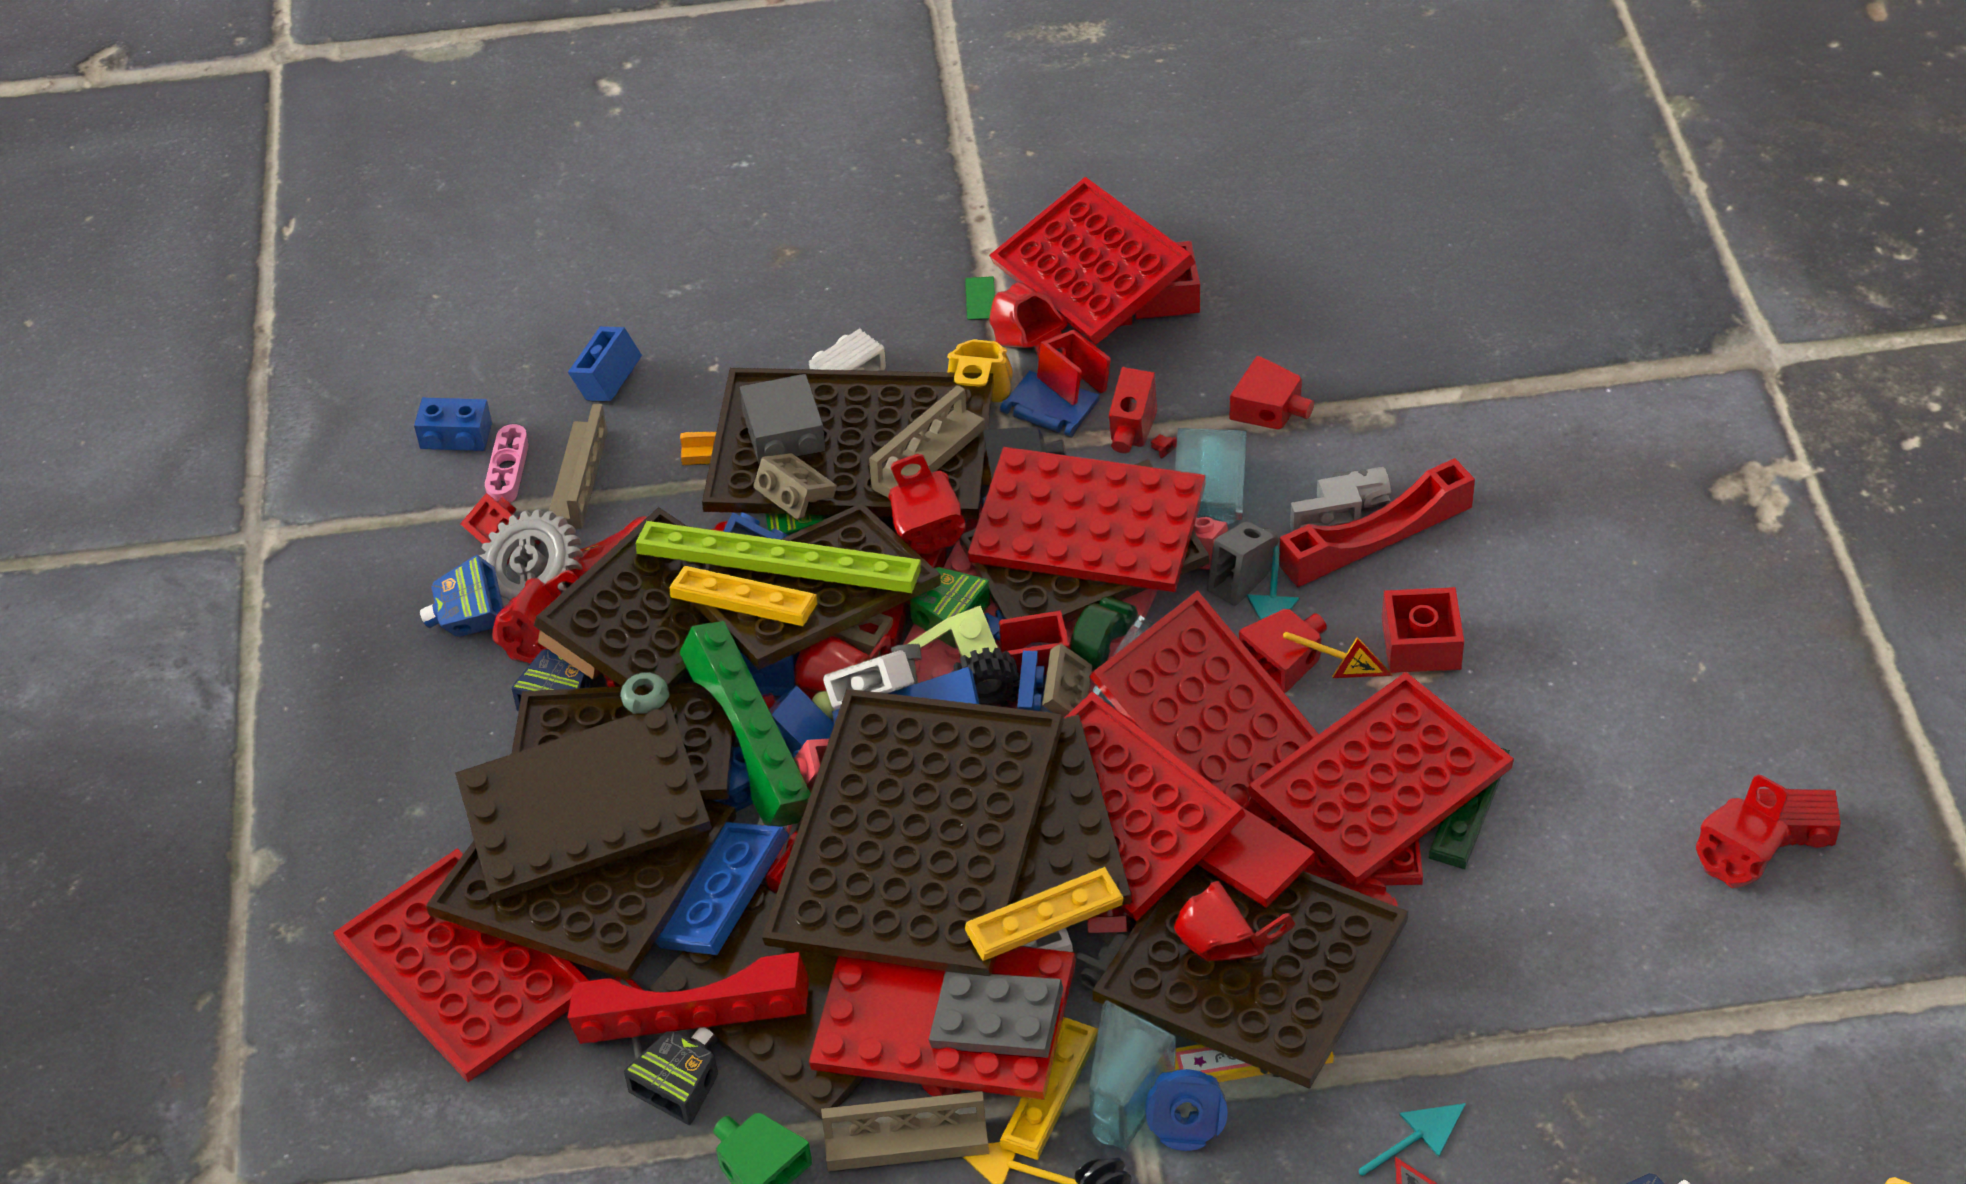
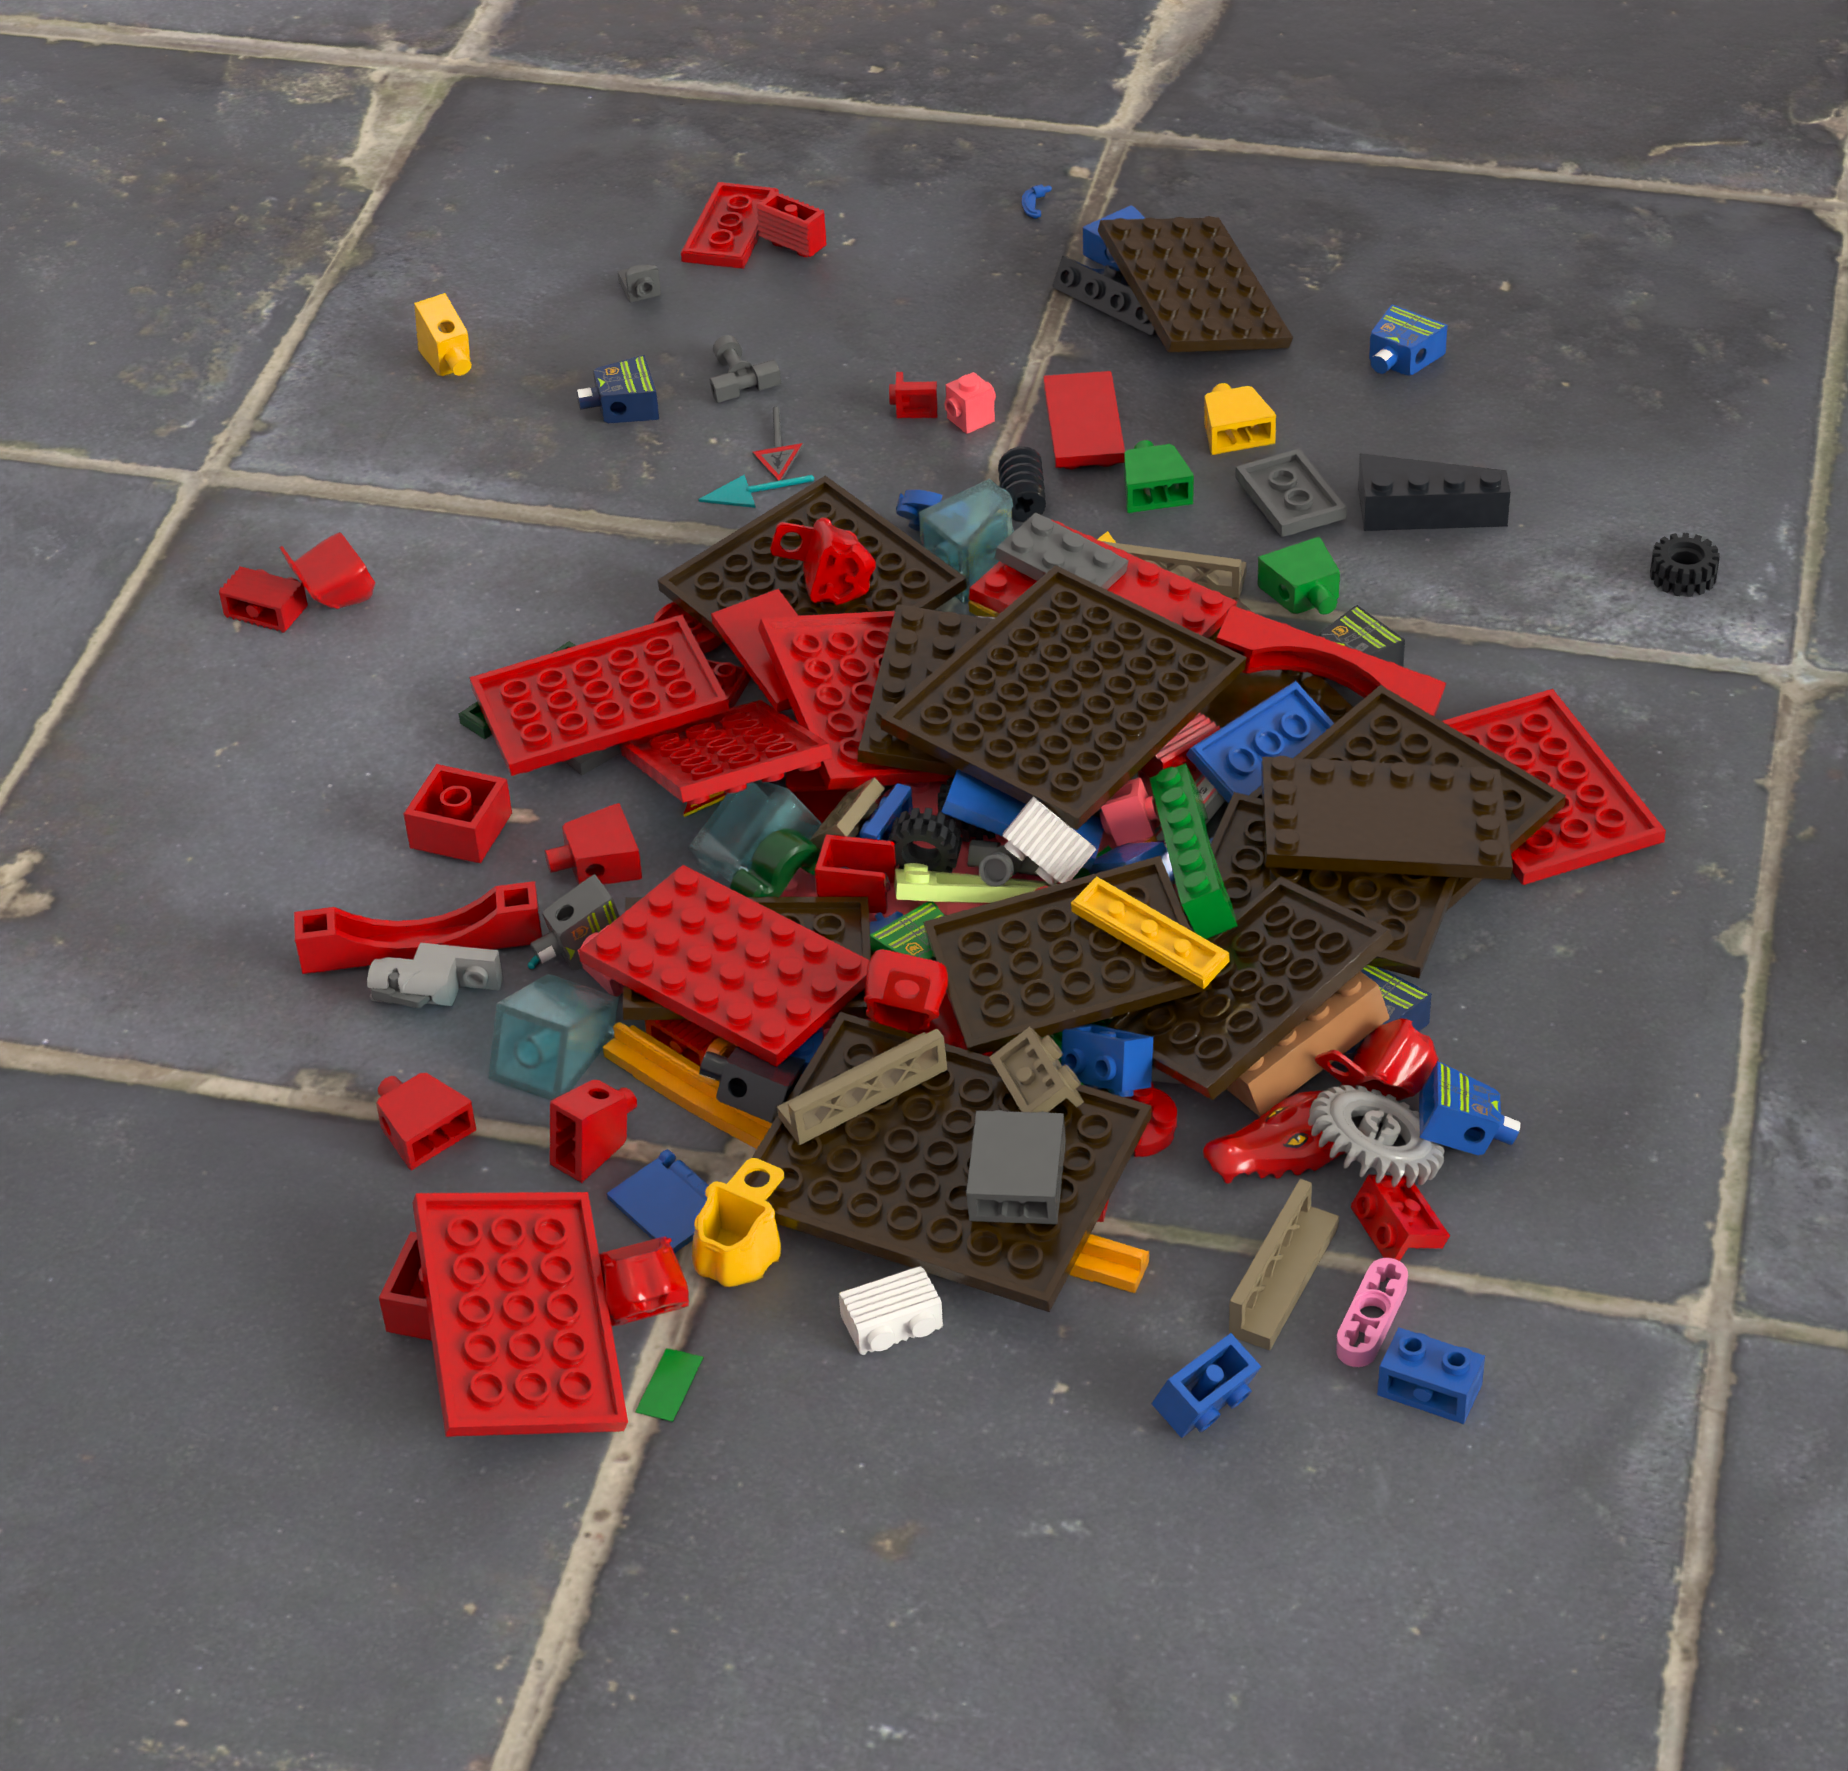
camera: 160 degrees left, 5 degrees down
sand green piece [621,673,669,714] -> none
lime plate [636,521,921,593] -> none
yellow tile [965,867,1124,961] -> none
red piece [1037,329,1111,405] -> none
piece [1283,632,1393,678] -> none

